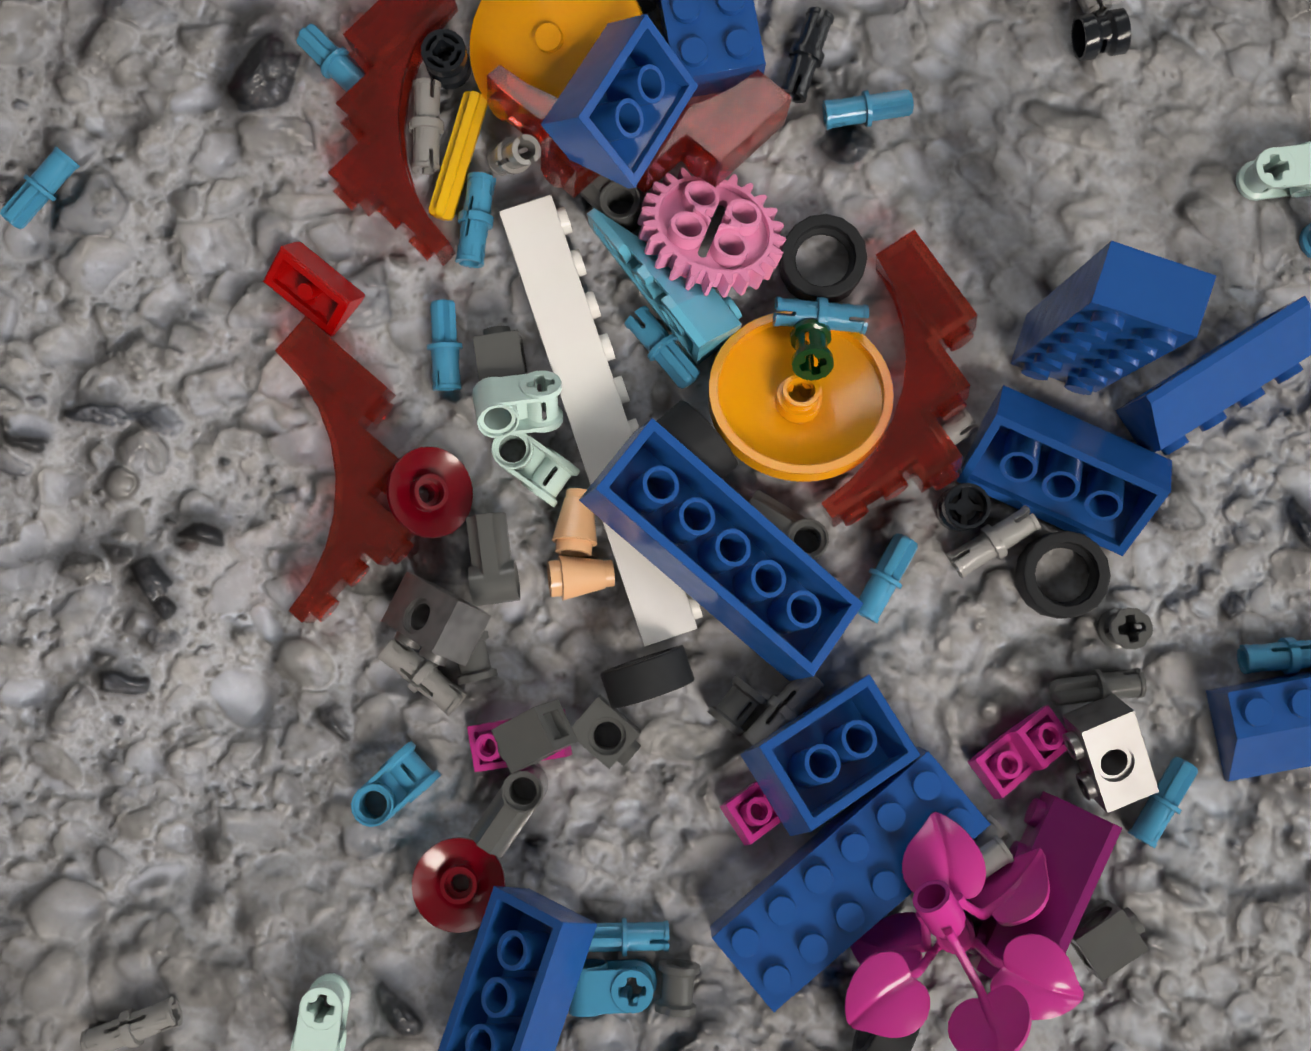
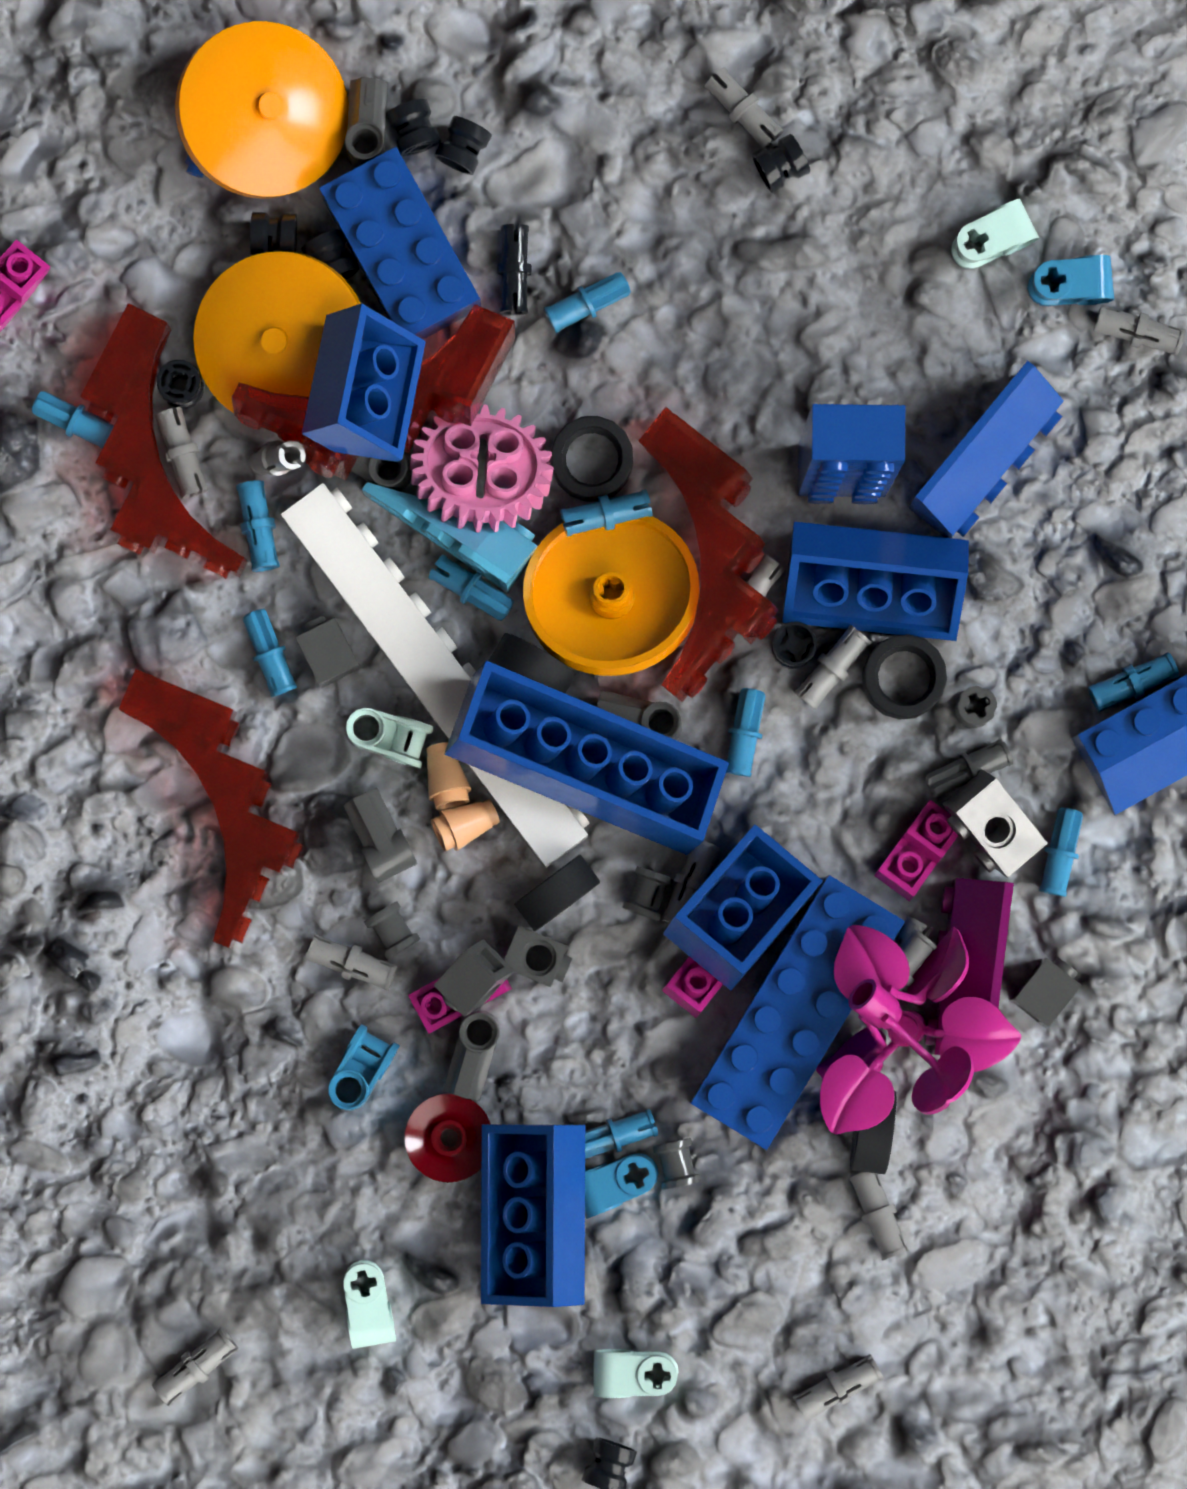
camera: 25 degrees left, 0 degrees up
red slope [263,241,365,337] -> none
flat silver brick [381,571,491,666] -> none
dark red dish [386,446,473,538] -> none
yellow axle [428,90,488,221] -> none
light aqua piece [472,371,563,438] -> none
dark green bush [790,318,834,381] -> none

